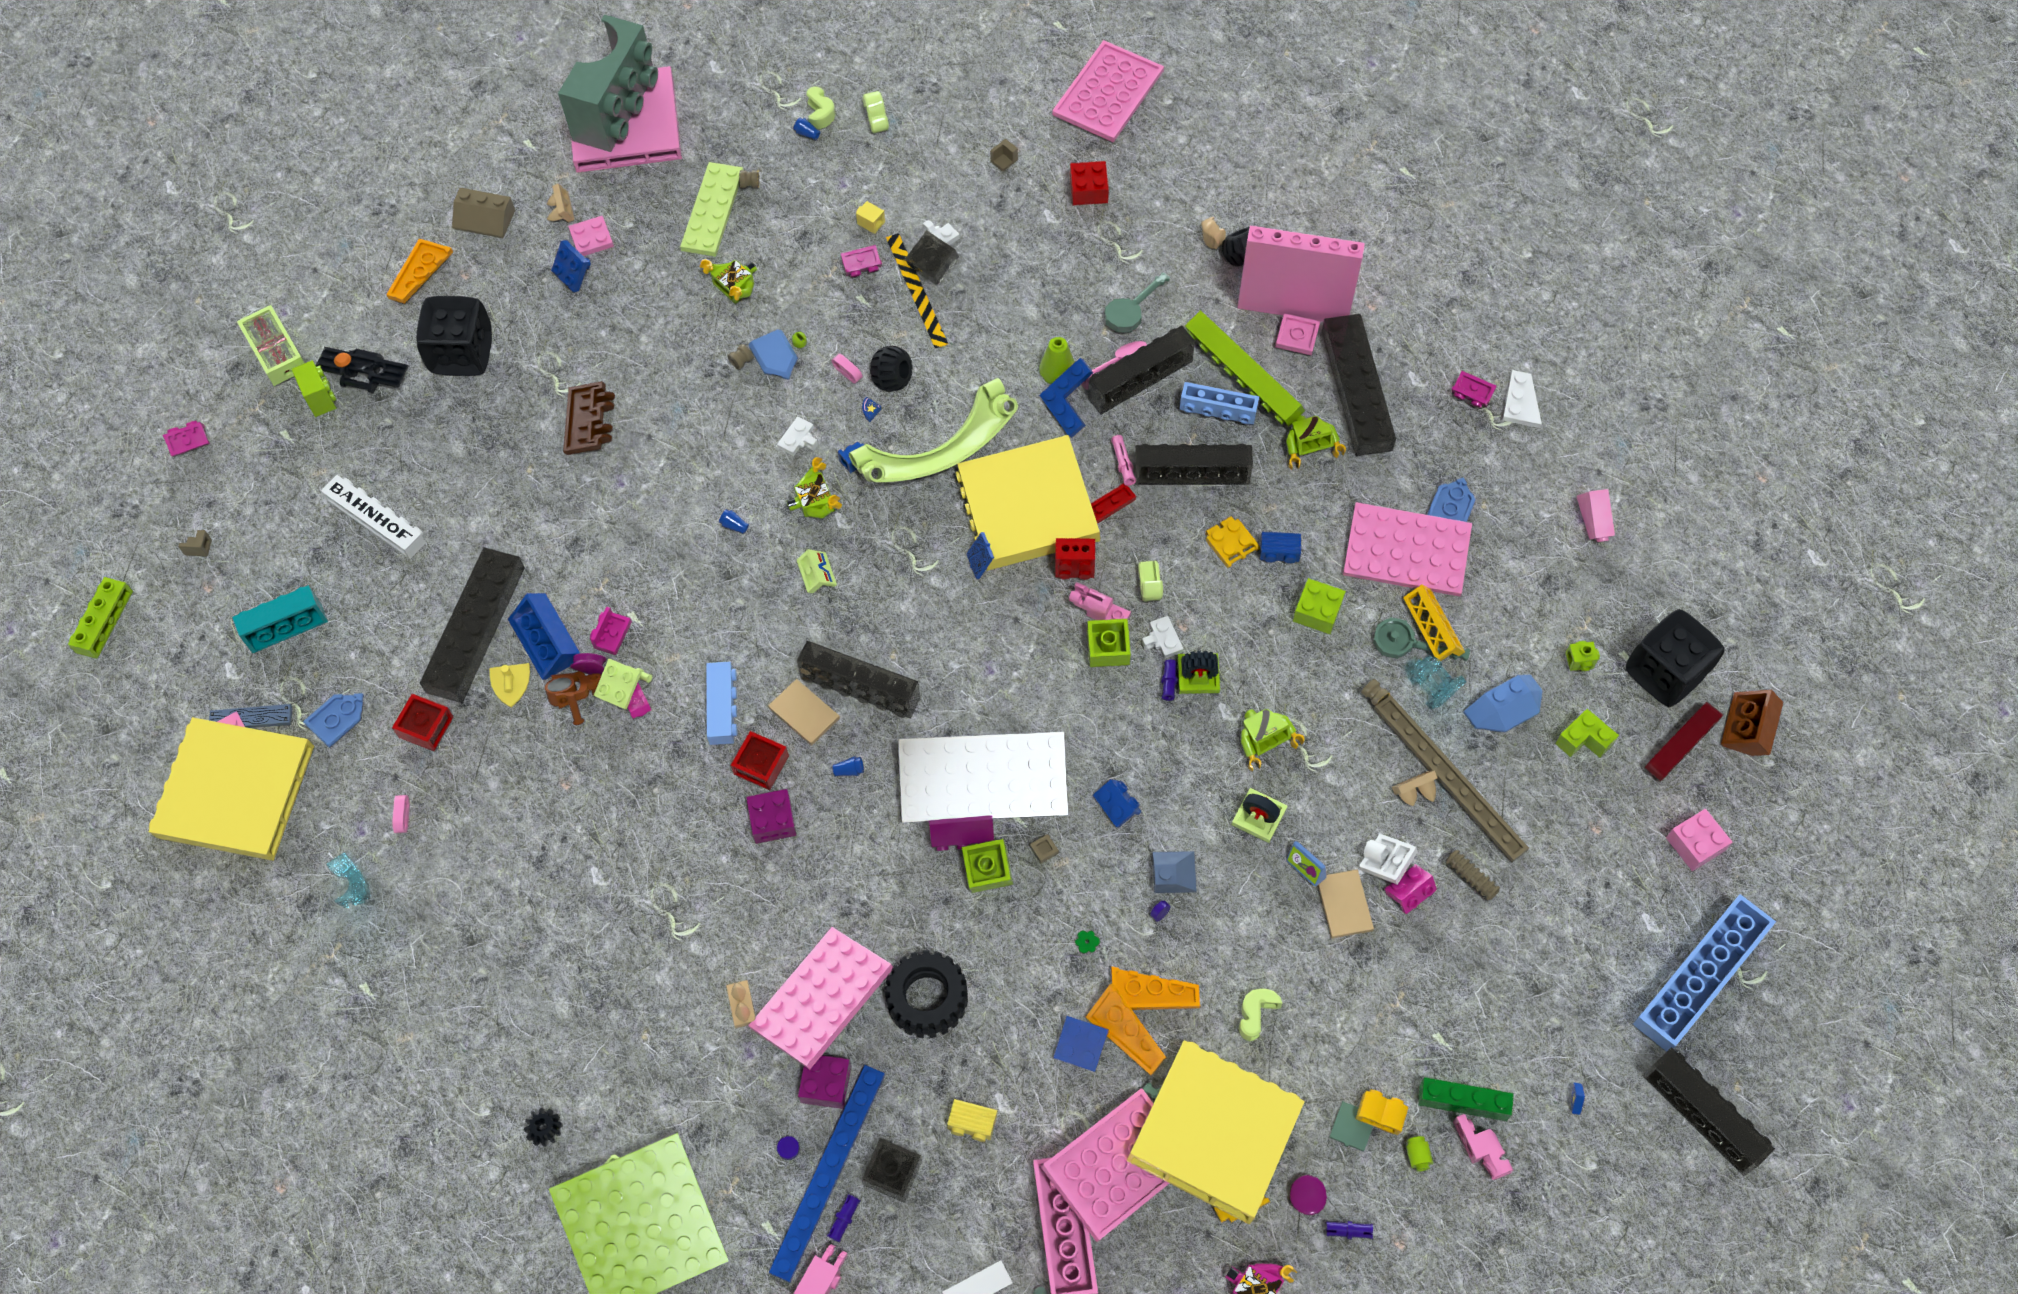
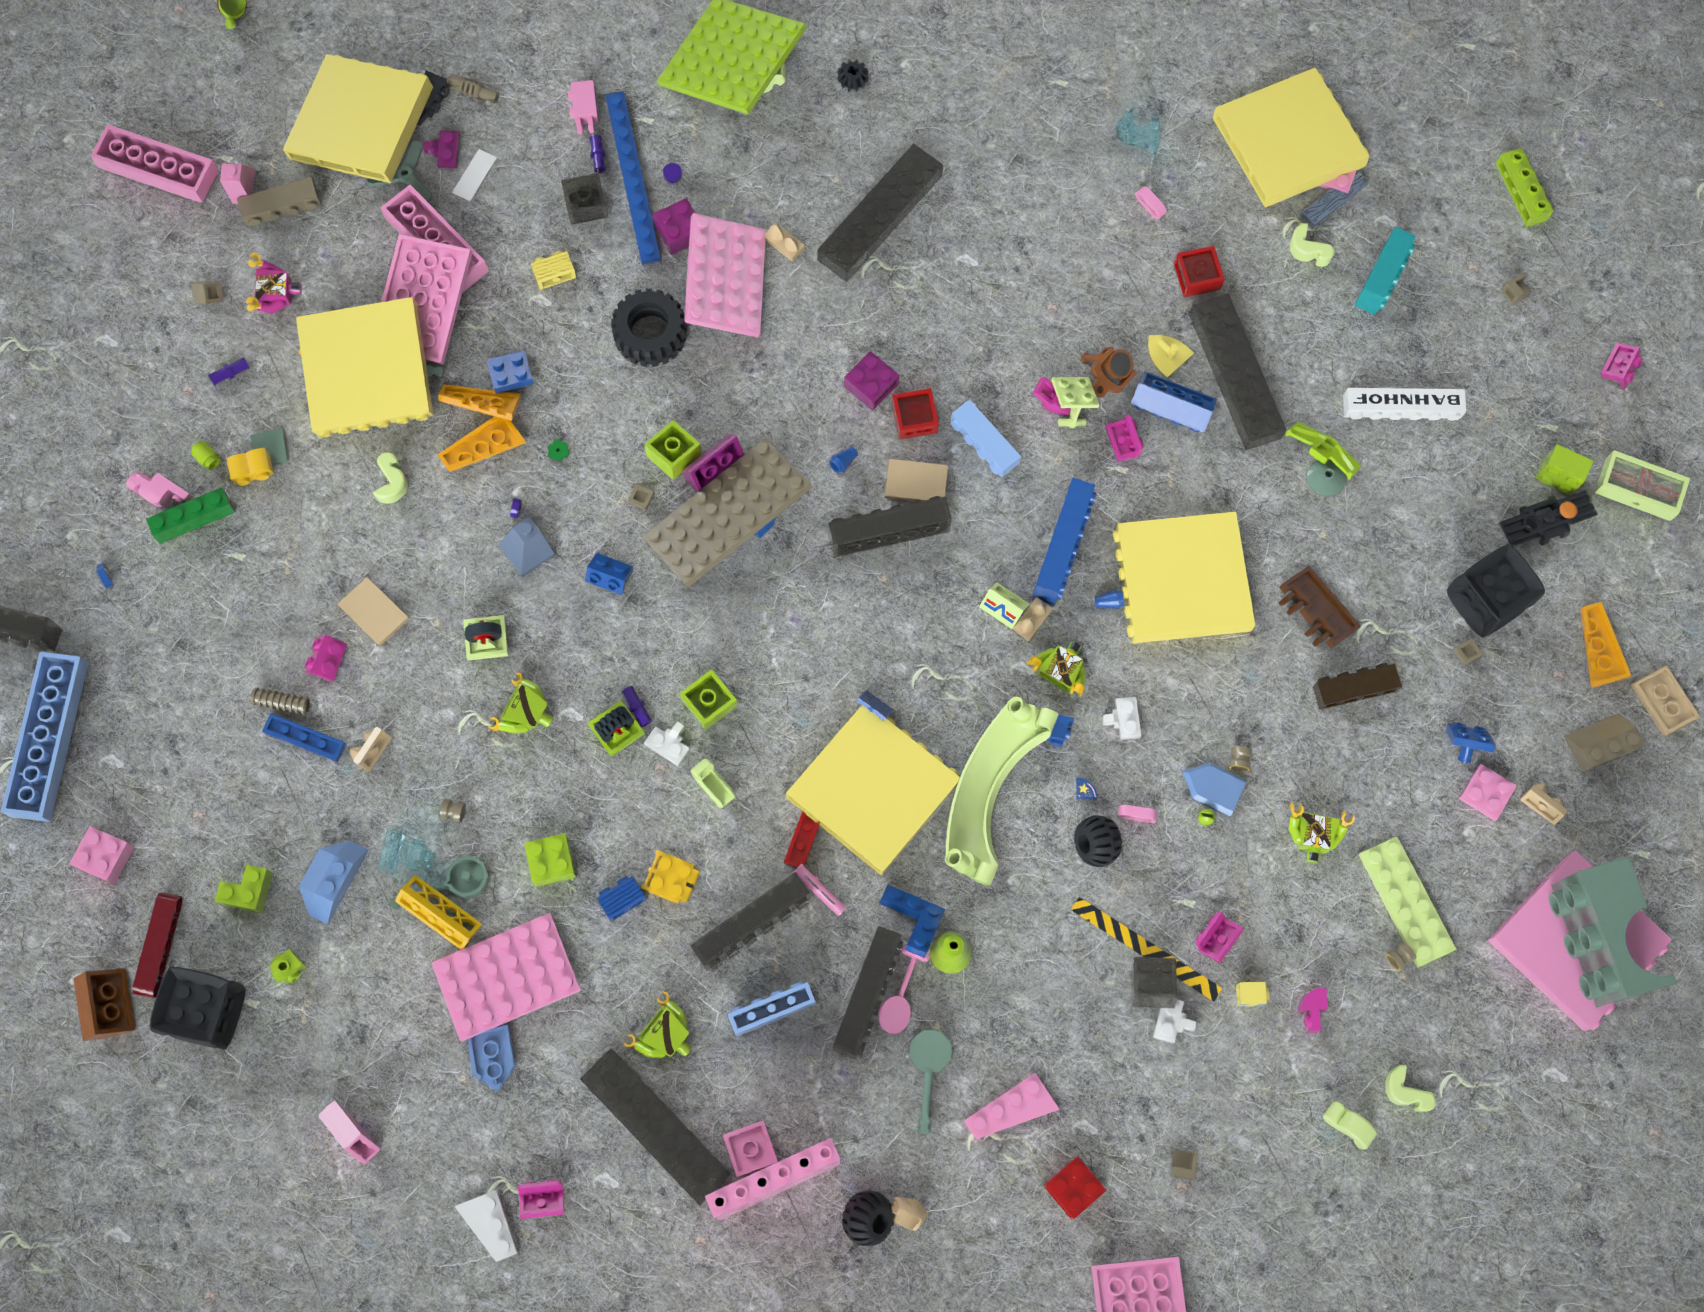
camera: 140 degrees right, 10 degrees up
medium blue tile [303,693,363,748] -> none
magenta piece [570,653,606,675] -> none
blue cone [793,117,821,141] -> none
red piece [1055,538,1095,580] -> none
bright pink plate [1069,582,1131,620] -> none
lime brick [1185,310,1305,427] -> none
slope [1287,841,1327,886] -> none
magenta piece [1290,1175,1327,1215] -> none
white plate [1359,834,1418,885] -> none
dark tan plate [1374,695,1529,862] -> none
none -> blue tile [262,713,346,762]
none -> clear smoke brick [817,143,943,282]
none -> bright pink wing [964,1073,1059,1139]
none -> tan tile [1013,597,1053,641]
none -> blue brick [1032,477,1097,605]
none -> light yellow brick [1113,512,1255,644]
none -> lime plate [1285,421,1361,480]
none -> yellowish green animal [1290,223,1335,267]
none -> dark pink brick [1298,988,1328,1033]
none -> sand green dish [1307,459,1346,496]
none -> dark brown brick [1313,663,1402,710]
none -> dark tan plate [1453,638,1483,666]
none -> tan tile [1631,665,1700,737]

